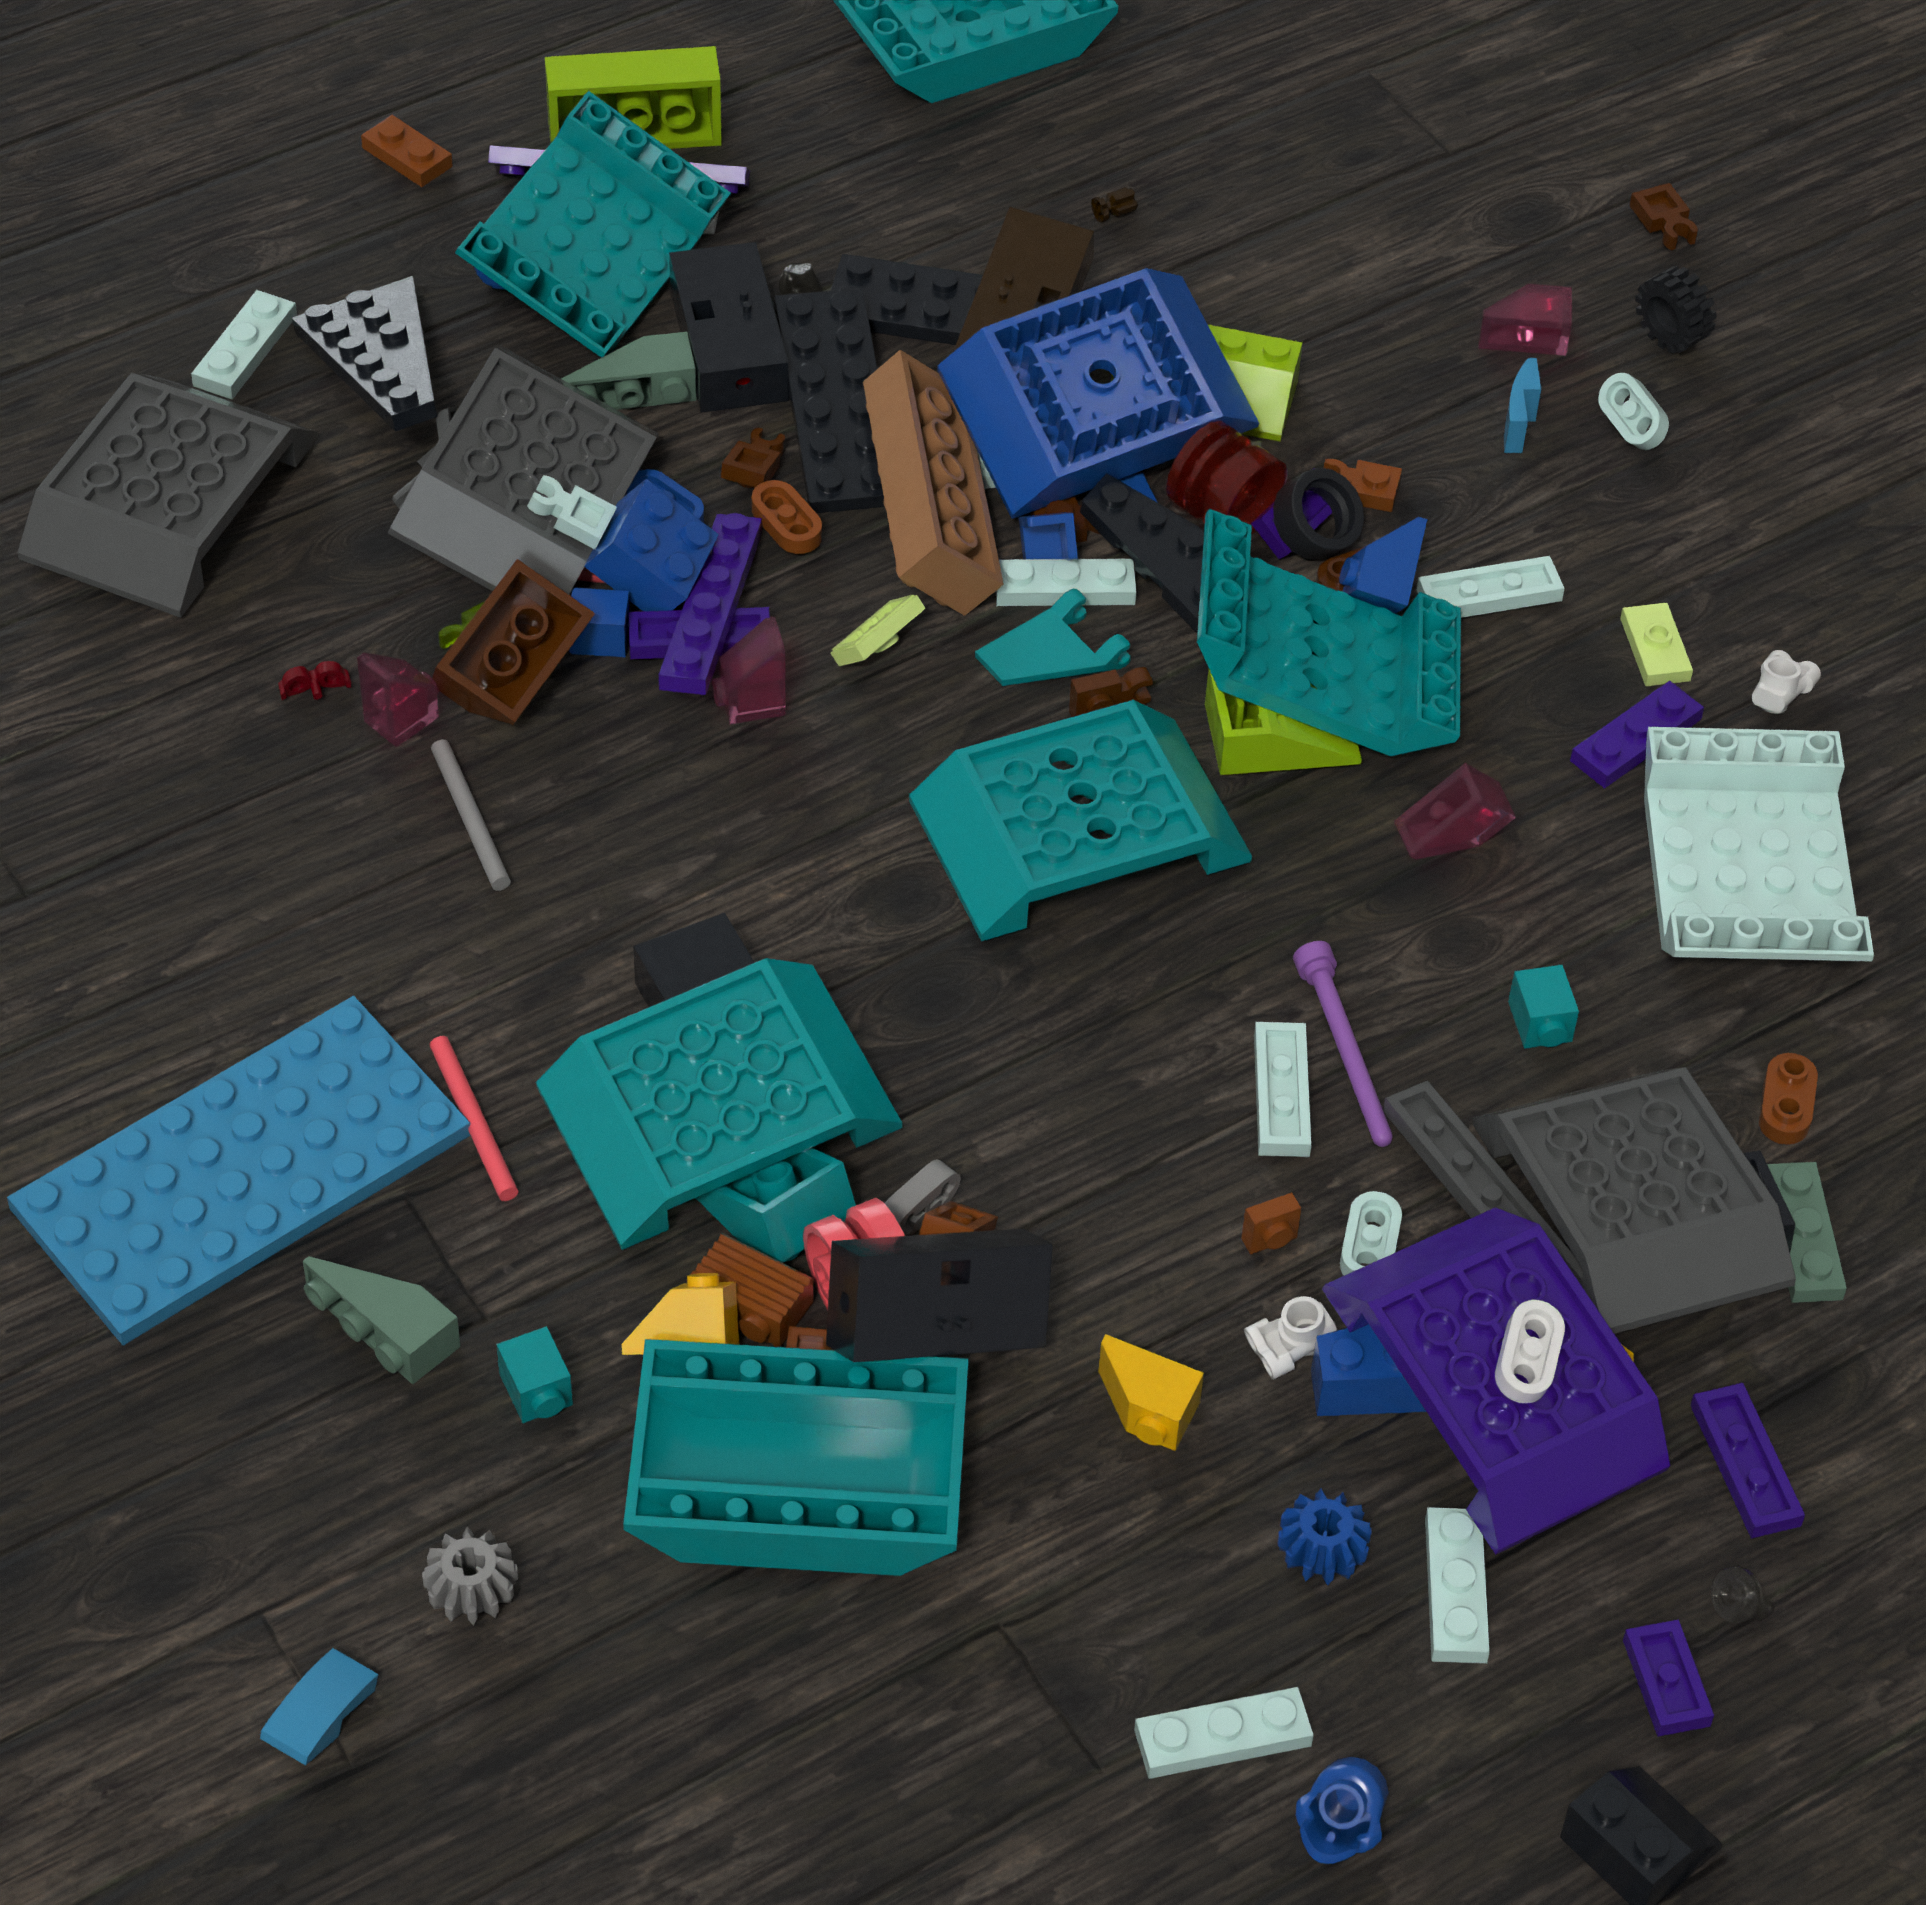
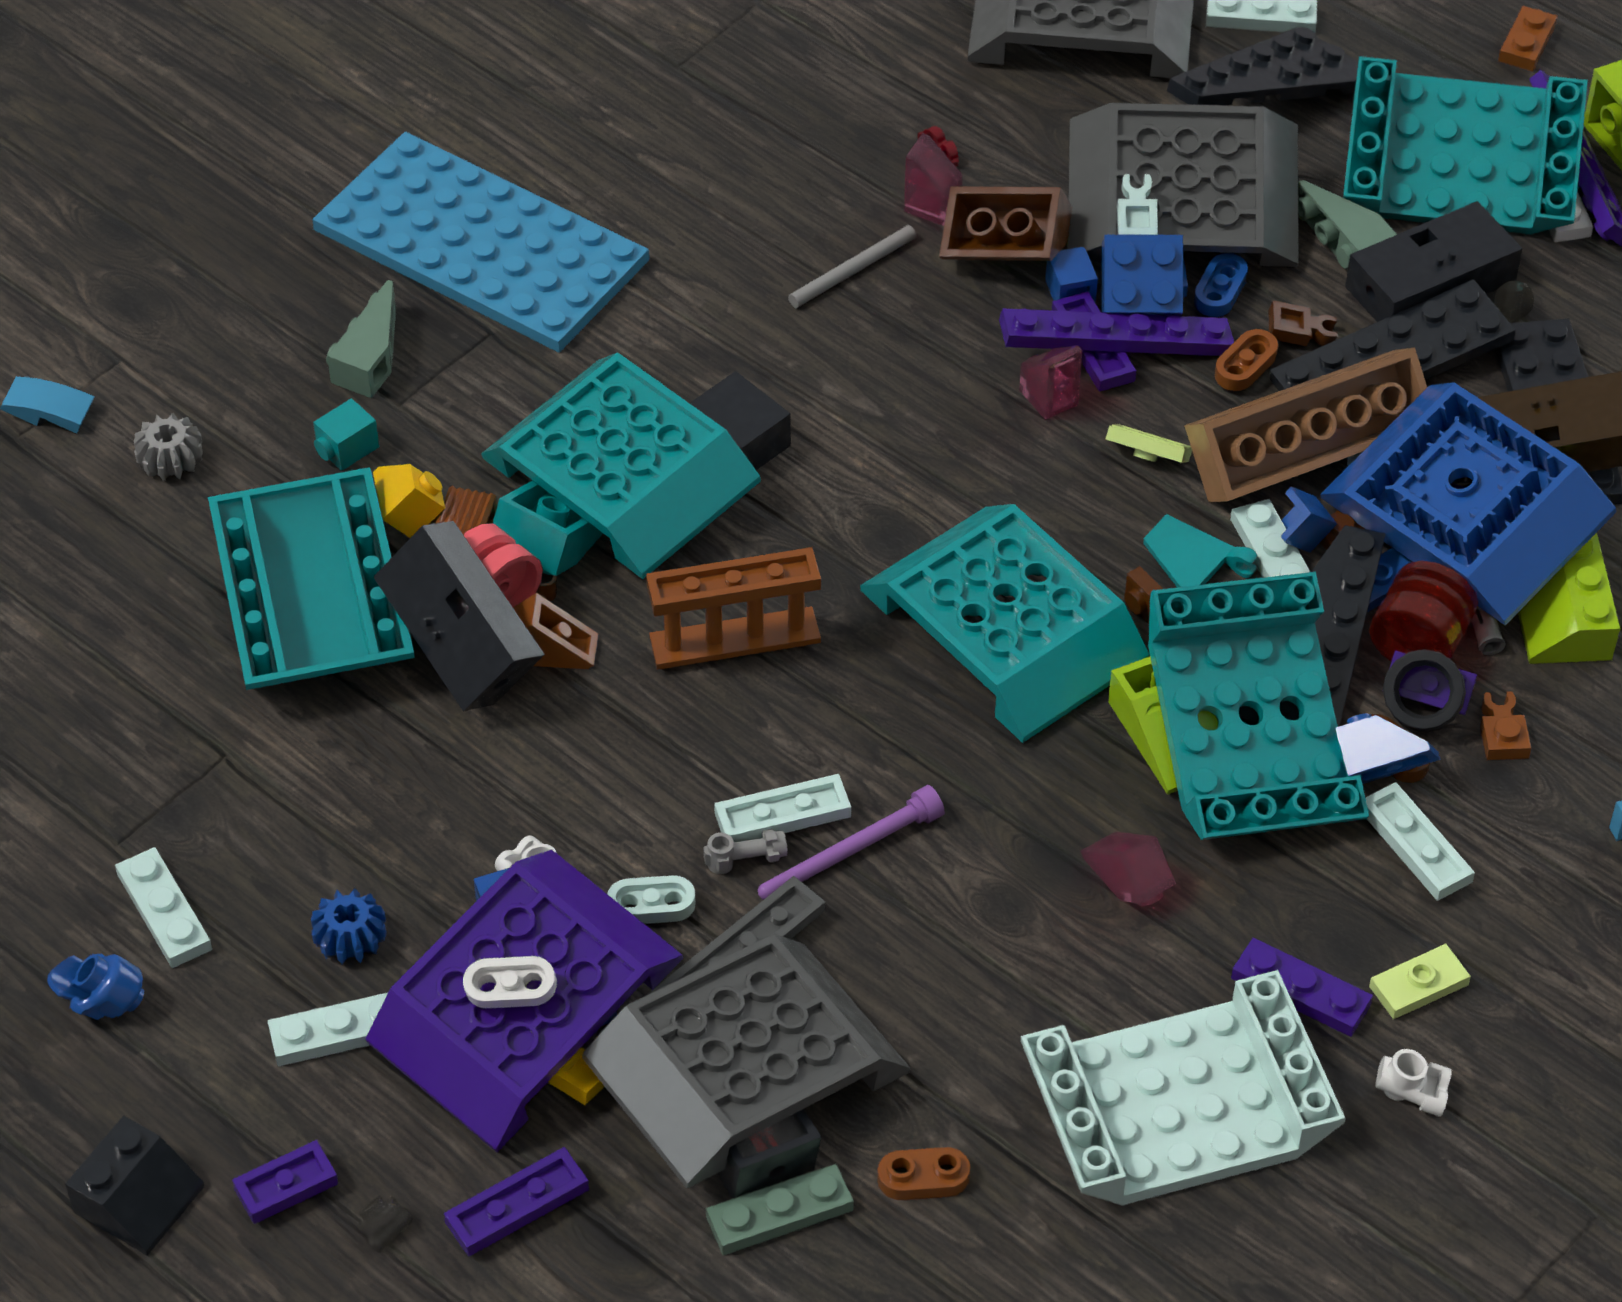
camera: 75 degrees right, 0 degrees up
coral bar [430,1036,519,1201] -> none
light grey beam [885,1159,961,1236] -> none
yellow slope [1098,1334,1204,1451] -> none
dark orange plate [1241,1192,1301,1255] -> none
teal brick [1508,965,1579,1049] -> none
none -> dark orange fence [646,547,821,670]
none -> light grey bar [704,829,787,874]

